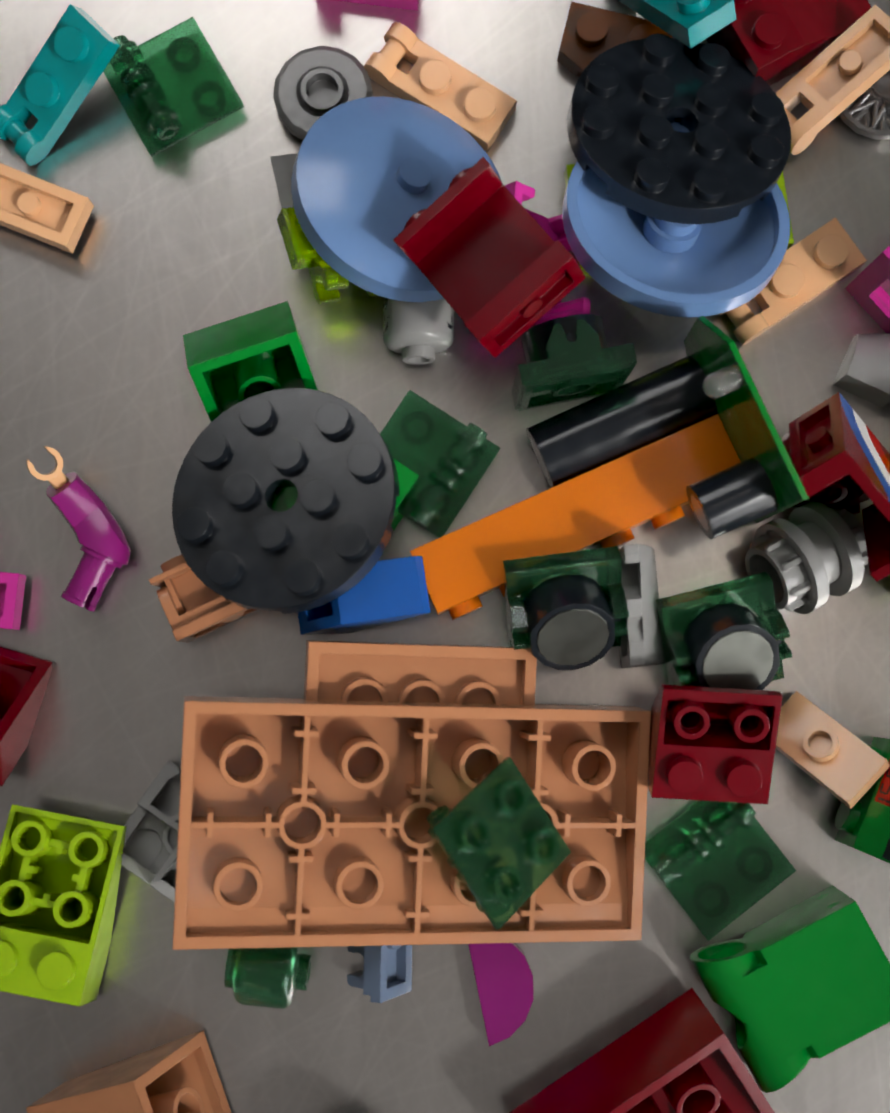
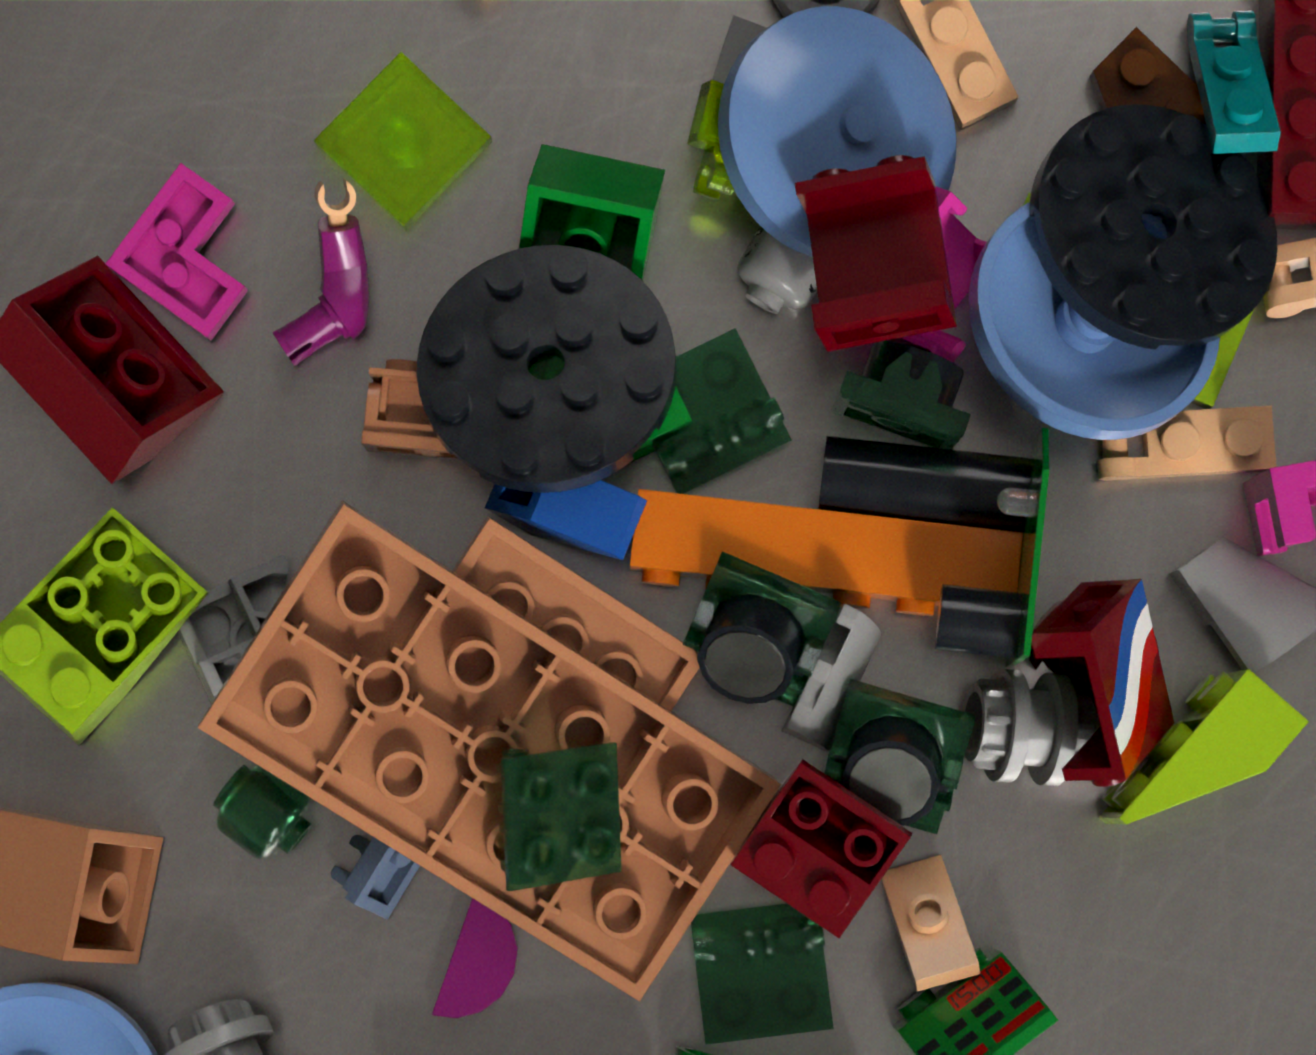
camera: 30 degrees right, 0 degrees up
none -> clear neon green plate [313,52,492,230]

